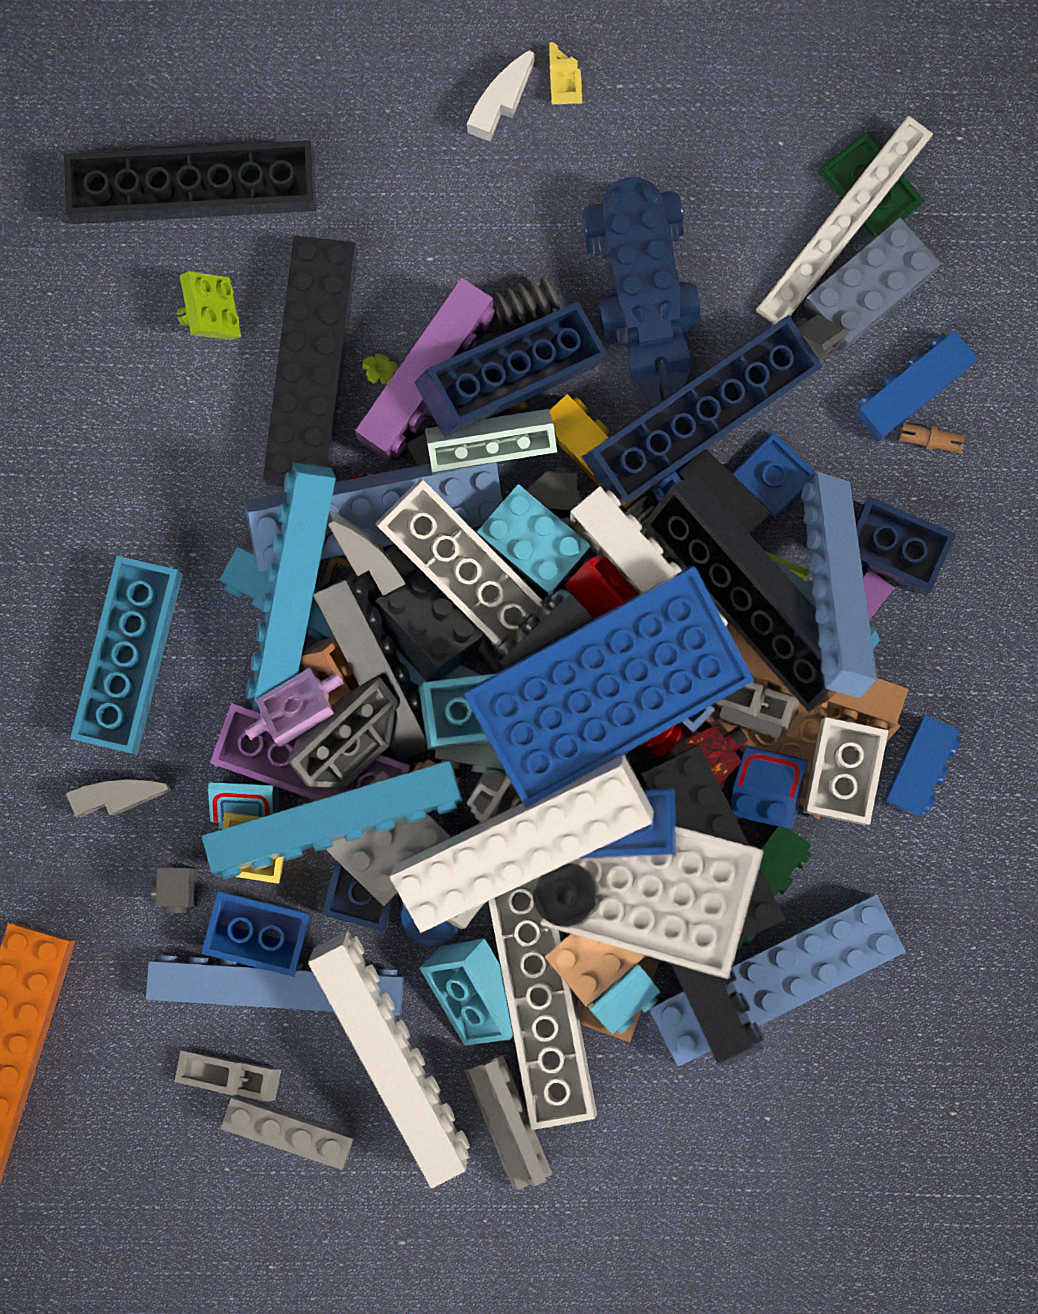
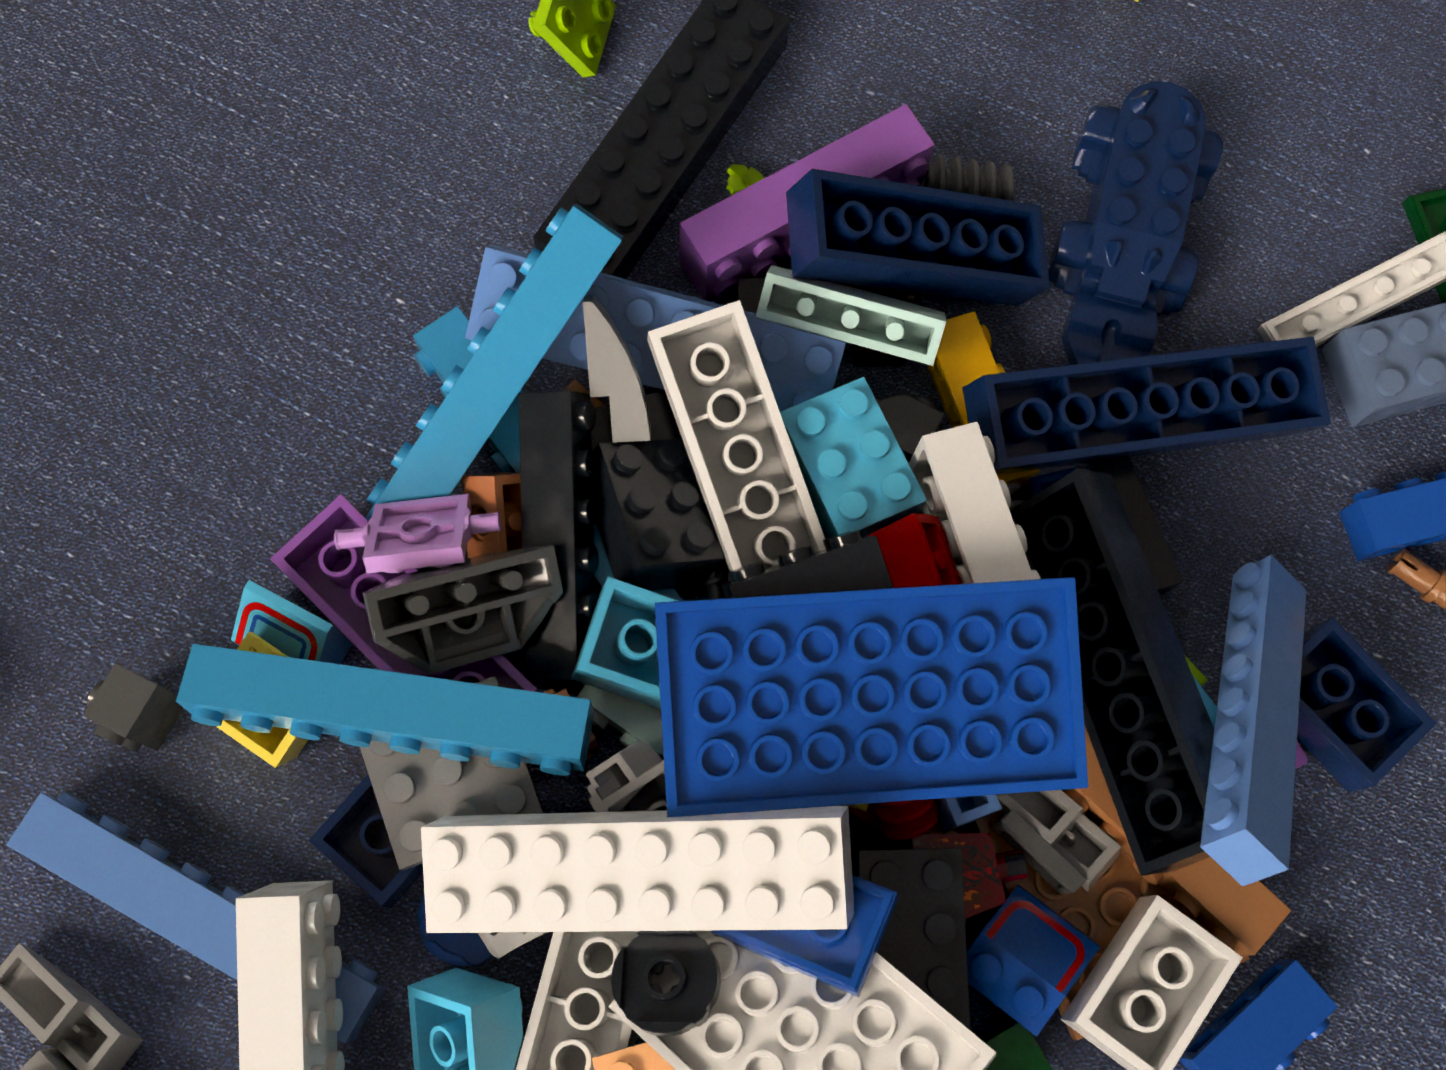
camera: 15 degrees right, 10 degrees down
light grey slope [66,780,172,817] -> none
dark azure brick [70,556,183,755] -> none
blue slope [201,891,313,977] -> none
blue tile [732,432,816,519] -> none
dark grey slope [795,314,849,362] -> none

